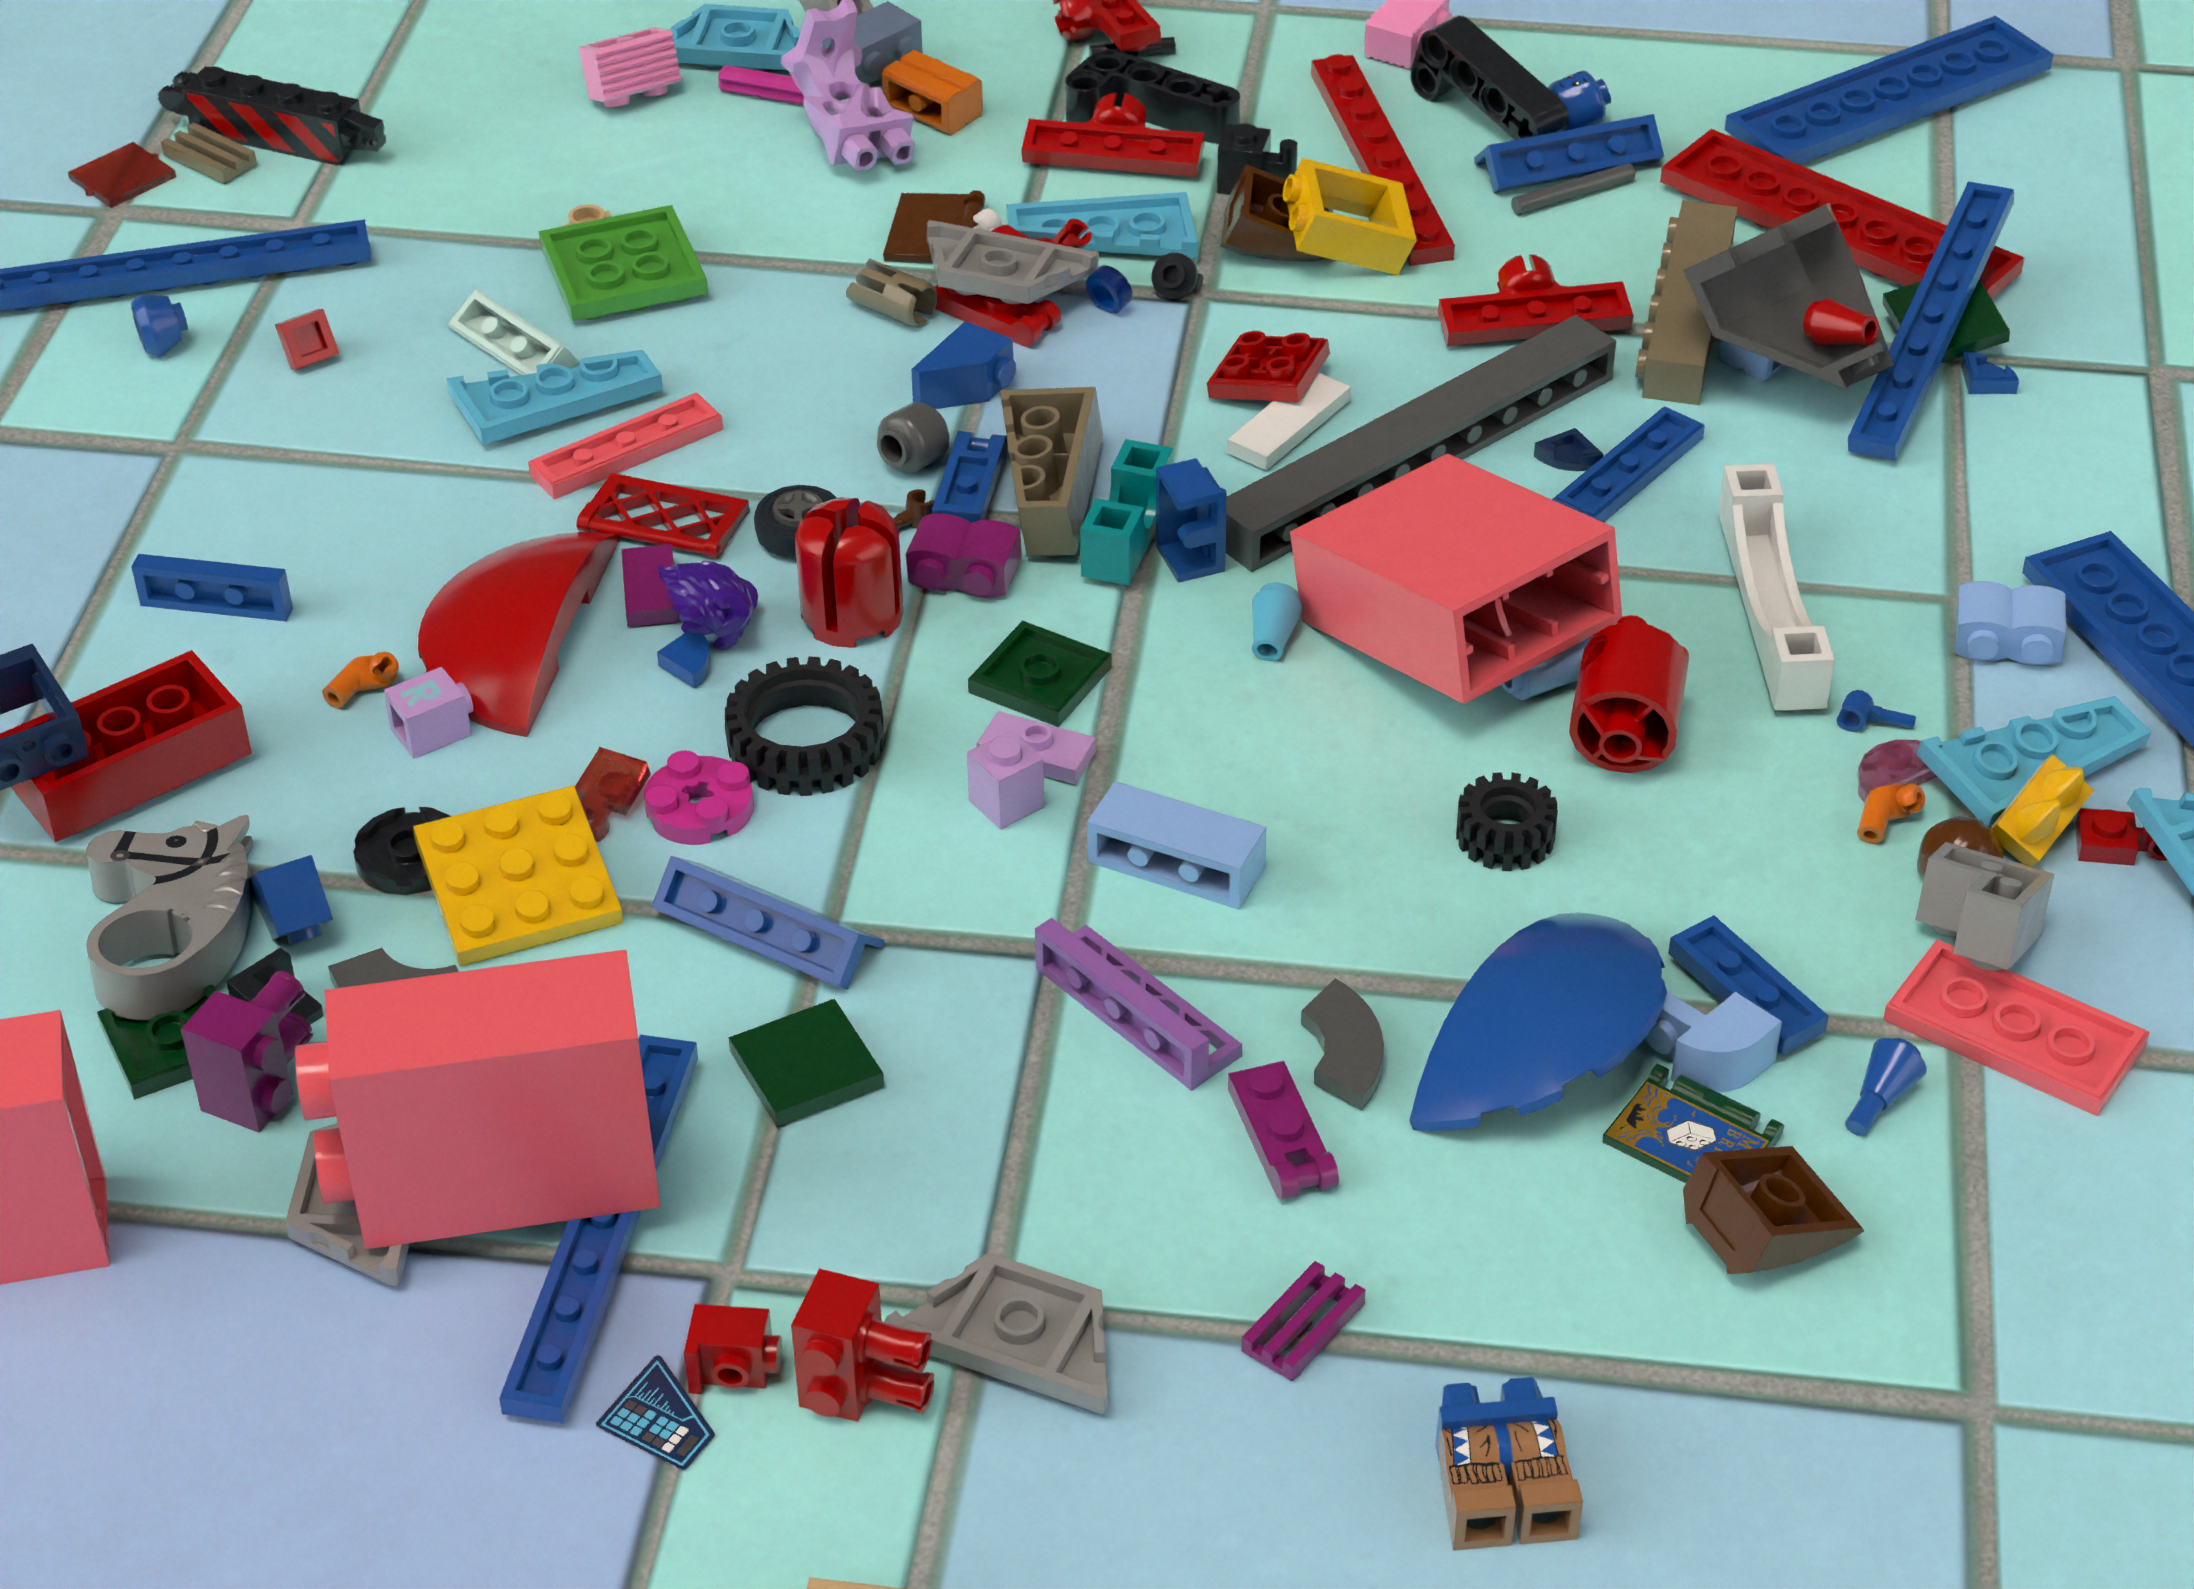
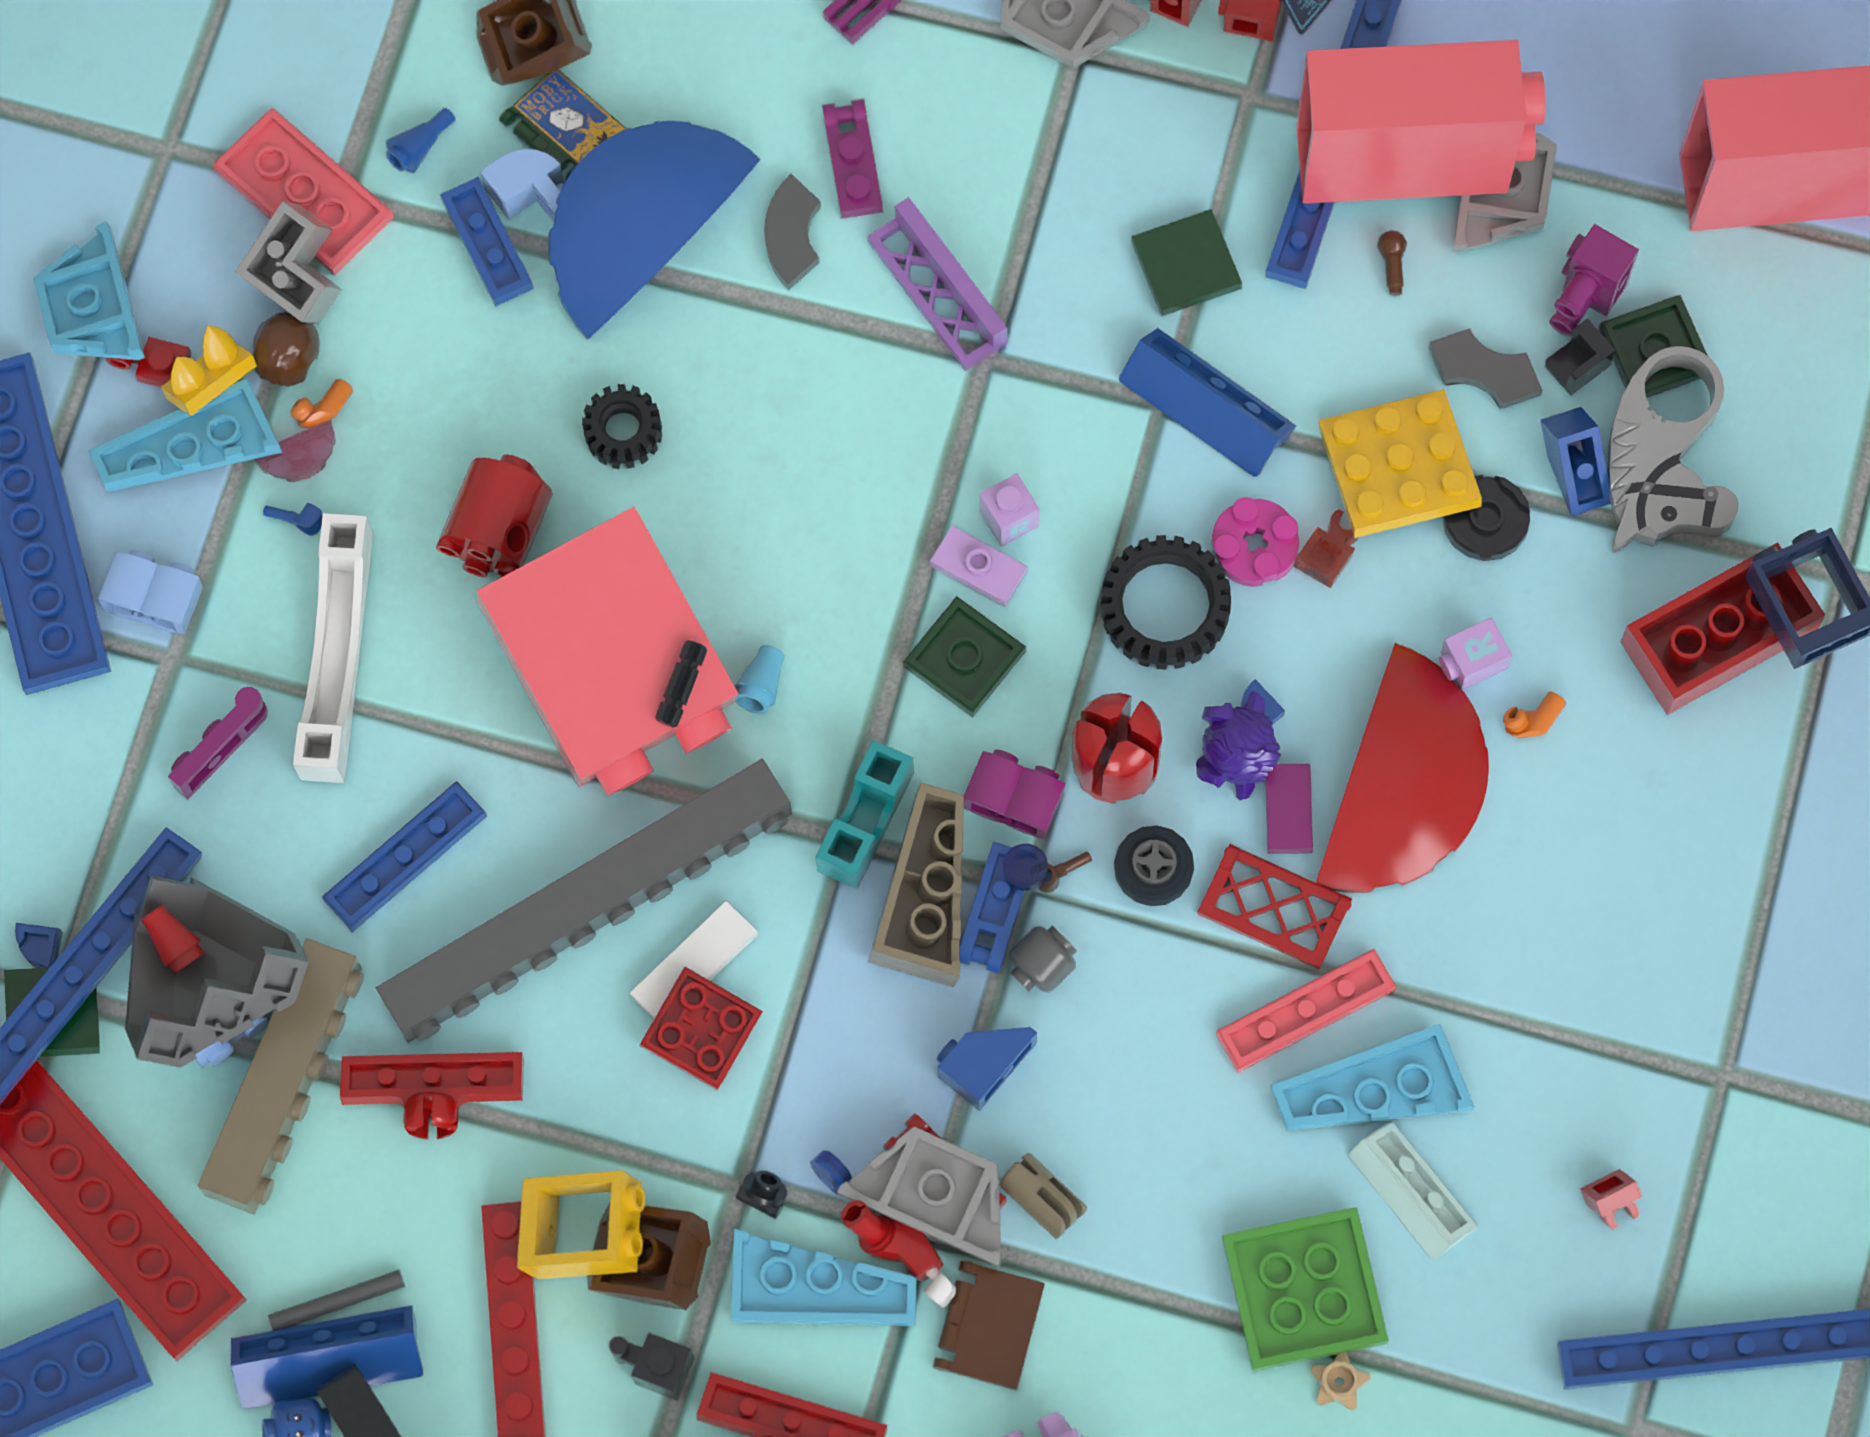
camera: 170 degrees left, 30 degrees up
blue cone [131,294,188,357] -> none
blue plate [131,554,293,622] -> none
light blue brick [1087,781,1267,909] -> none
blue window [1156,458,1227,583] -> none
dark blue tile [1534,428,1603,471] -> none
none -> magenta plate [168,687,268,800]
none -> black axle [655,640,707,727]
none -> clear blue tile [1003,844,1048,891]

